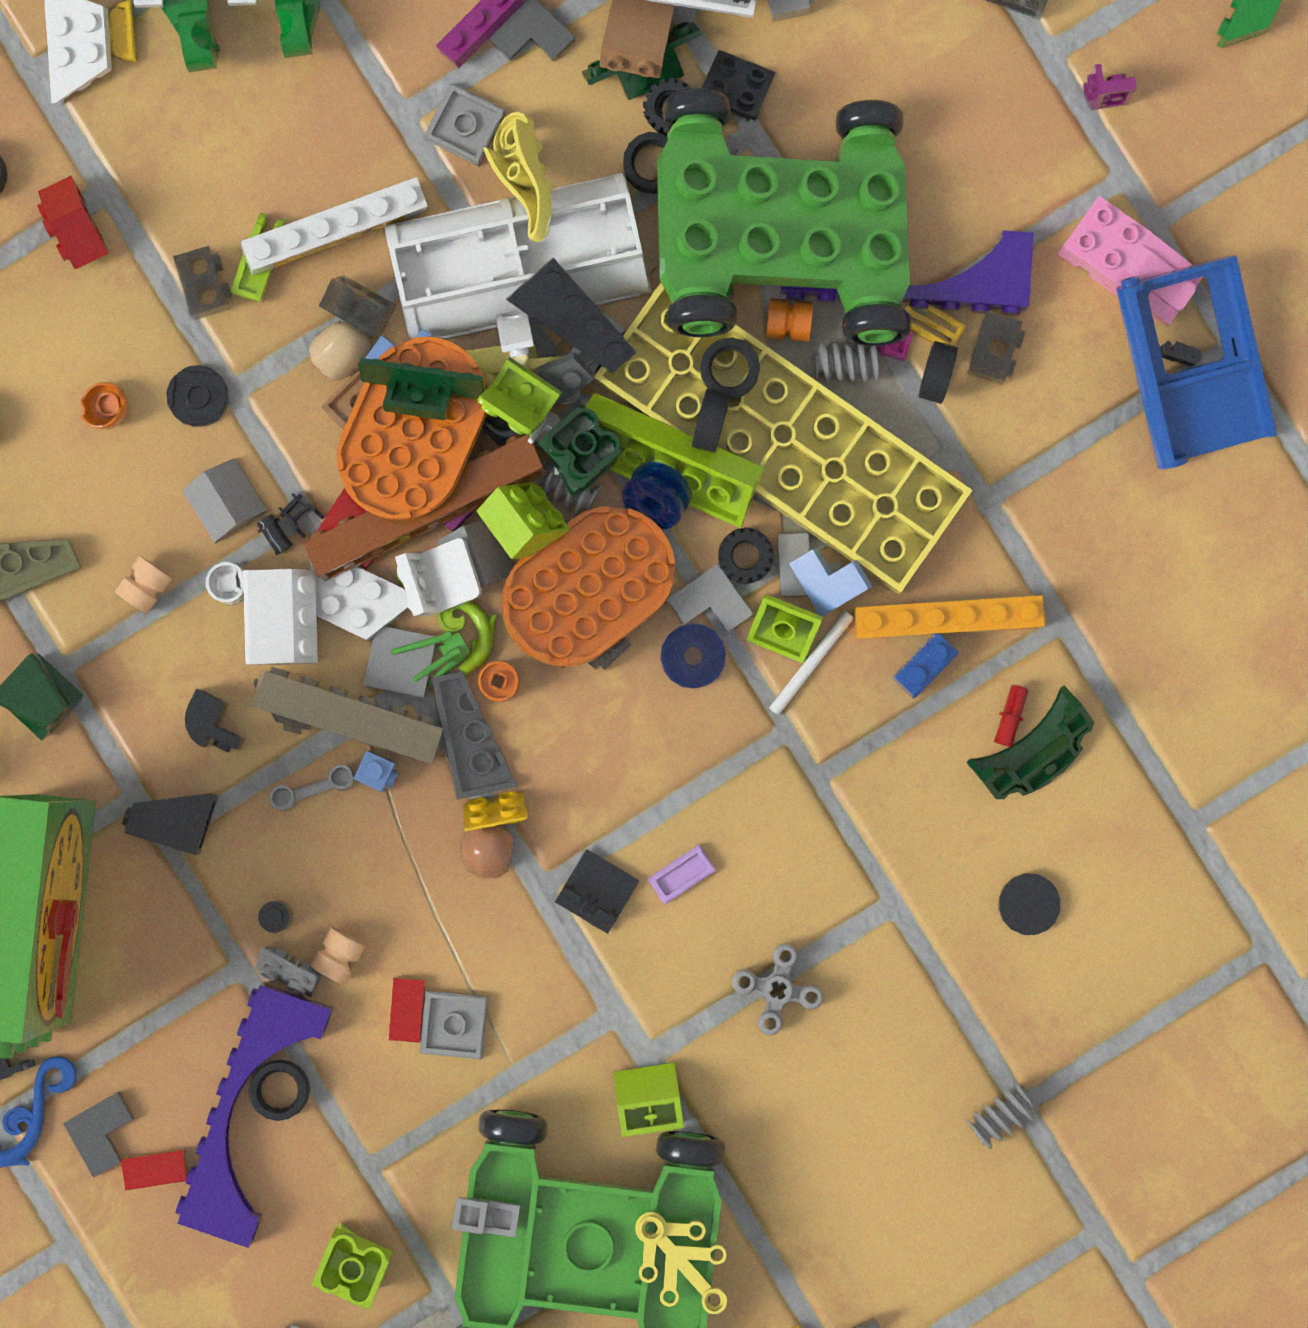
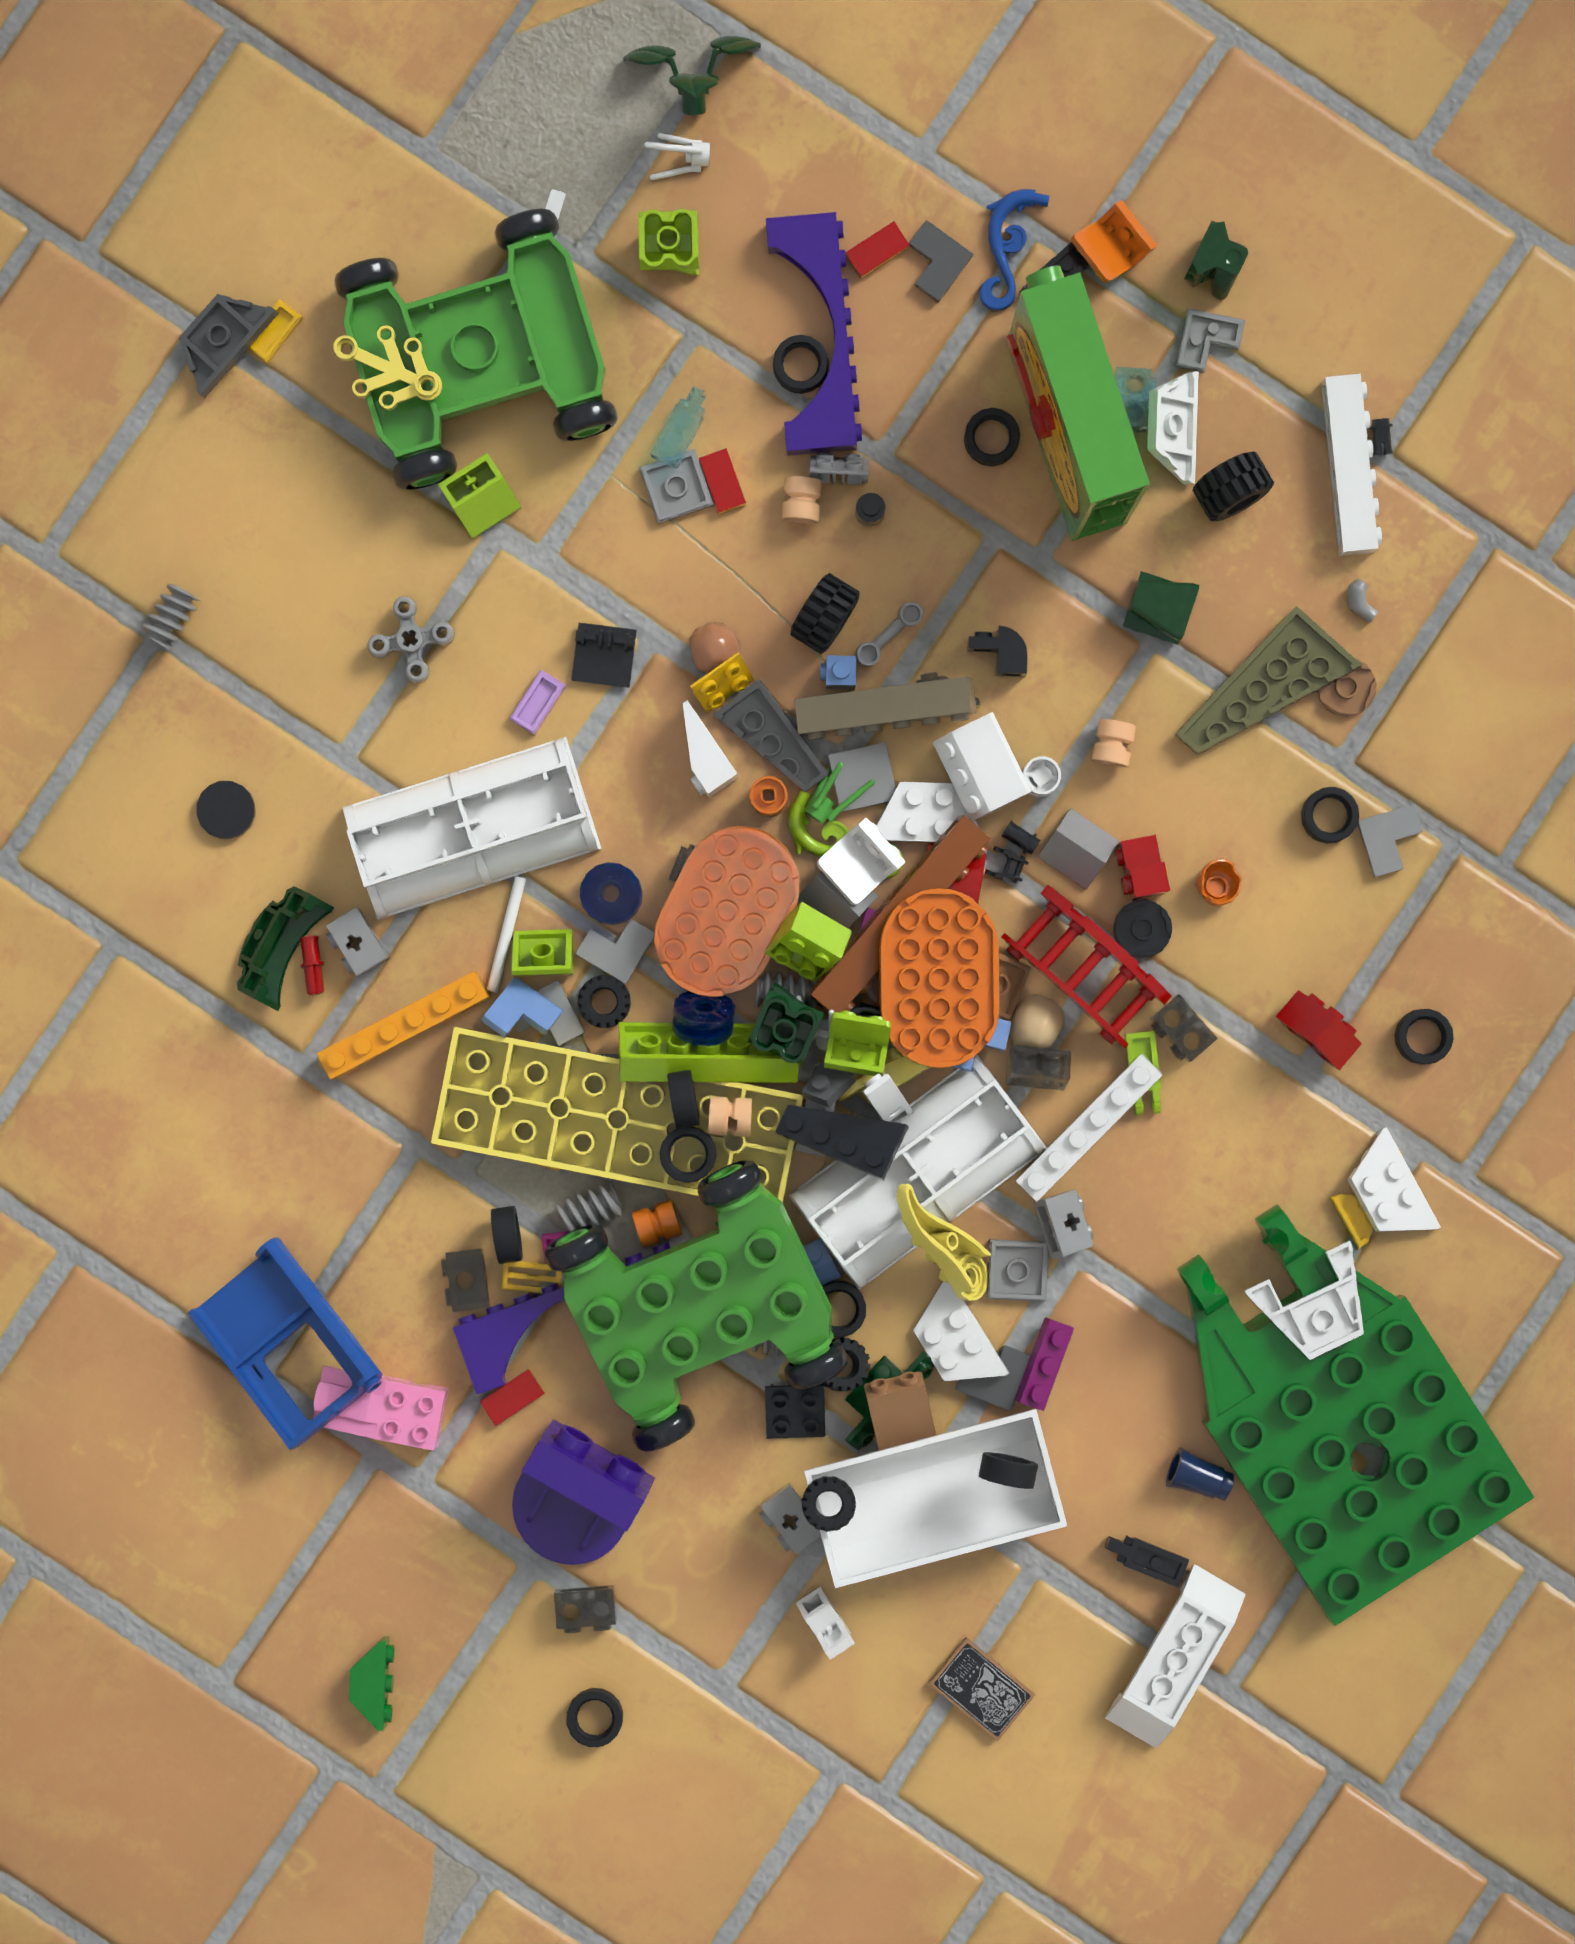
camera: 155 degrees right, 0 degrees up
black slope [122,793,218,855] -> none
dark green bracket [358,358,484,421] -> none
light grey slope [452,1197,521,1237] -> none
blue brick [893,634,959,699] -> none
magenta bracket [1083,64,1137,110] -> none
black piece [1160,341,1202,366] -> none
none -> light grey brick [326,907,390,977]
none -> white piece [342,737,602,920]
none -> red tile [480,1368,546,1426]
none -> dark purple plate [512,1419,655,1565]
none -> clear light blue hinge [650,386,705,469]
none -> white slope [682,700,738,798]
none -> light nougat wheel [708,1096,752,1137]
none -> black tyre [790,573,860,654]
none -> medium blue brick [803,1238,841,1286]
none -> white wing [913,1282,1010,1381]
none -> black tyre [964,408,1020,467]
none -> red fence [1001,885,1172,1048]
none -> light grey brick [1033,1190,1094,1259]
none -> red brick [1115,834,1170,901]

